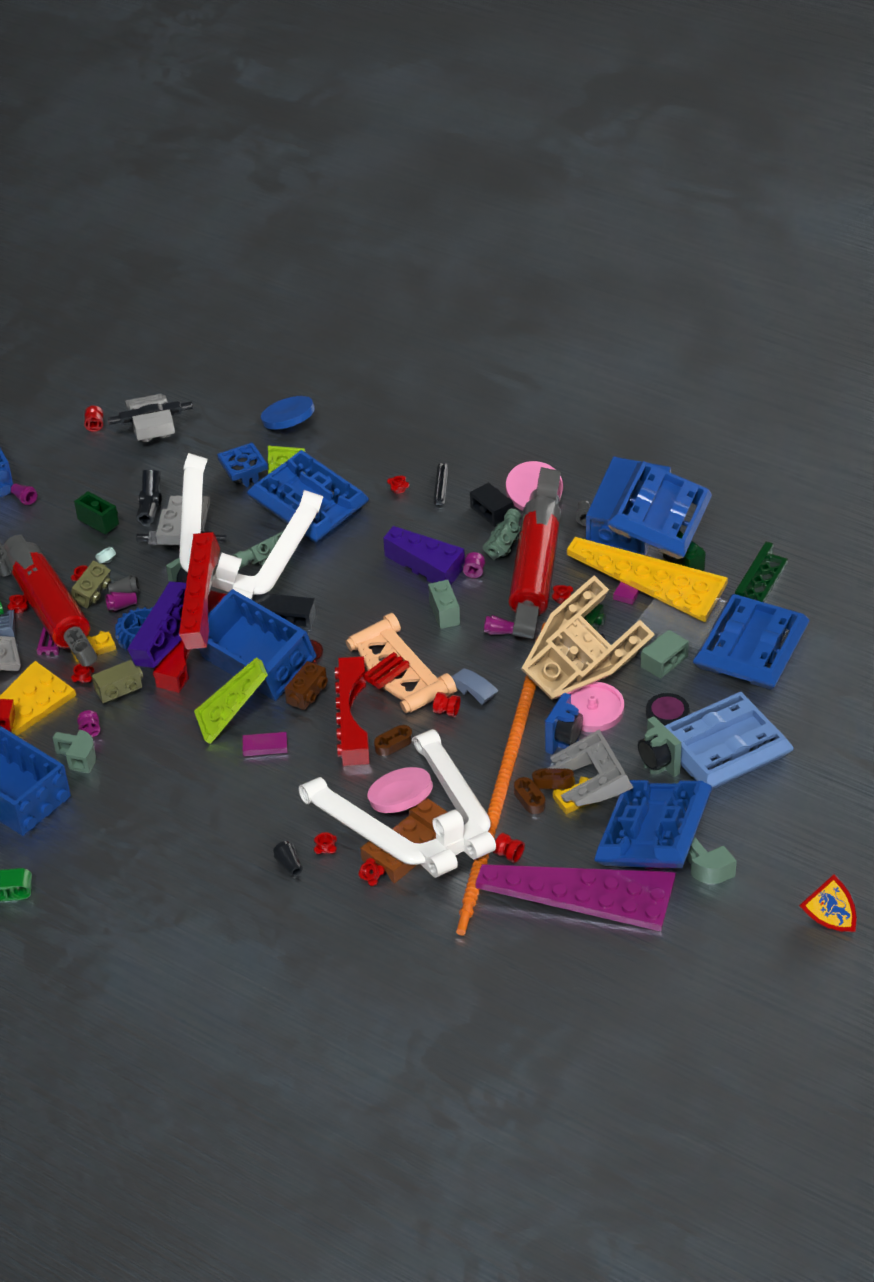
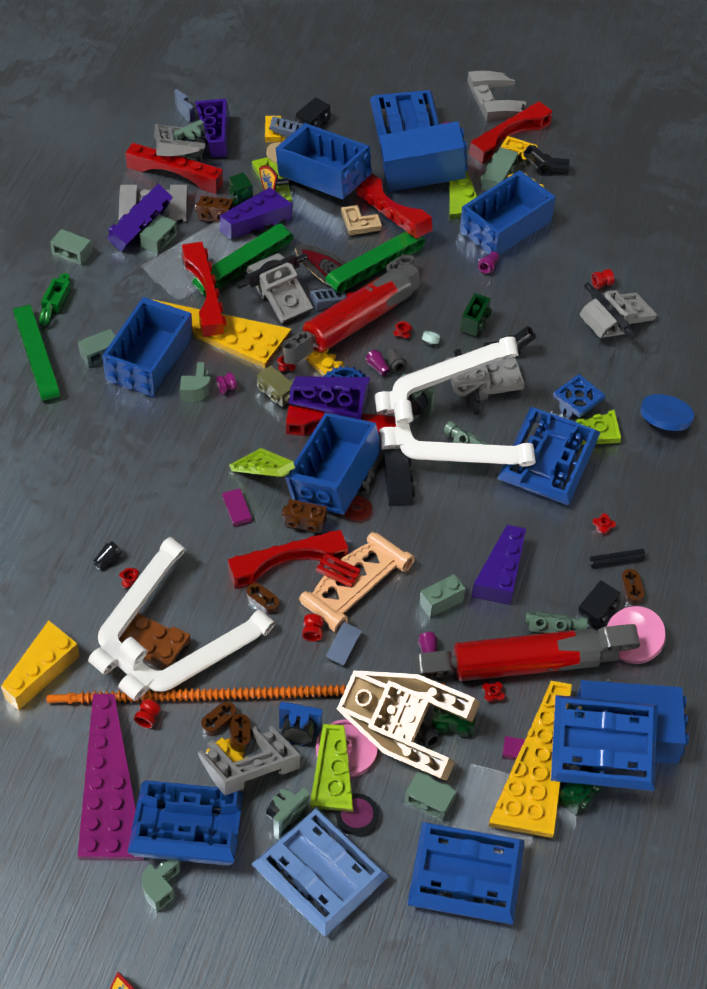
camera: 70 degrees right, 10 degrees up
olive brick [71,560,111,609] -> none
red arch [179,532,220,649] -> none
red plate [359,858,385,886] -> none
bright pink piece [368,767,433,813] -> none
magenta wheel [463,552,485,578] -> none
dark green fence [735,541,788,602] -> none
none -> yellow wedge [1,620,80,710]
none -> lime wing [310,724,354,812]
none -> reddish brown beam [621,569,644,605]

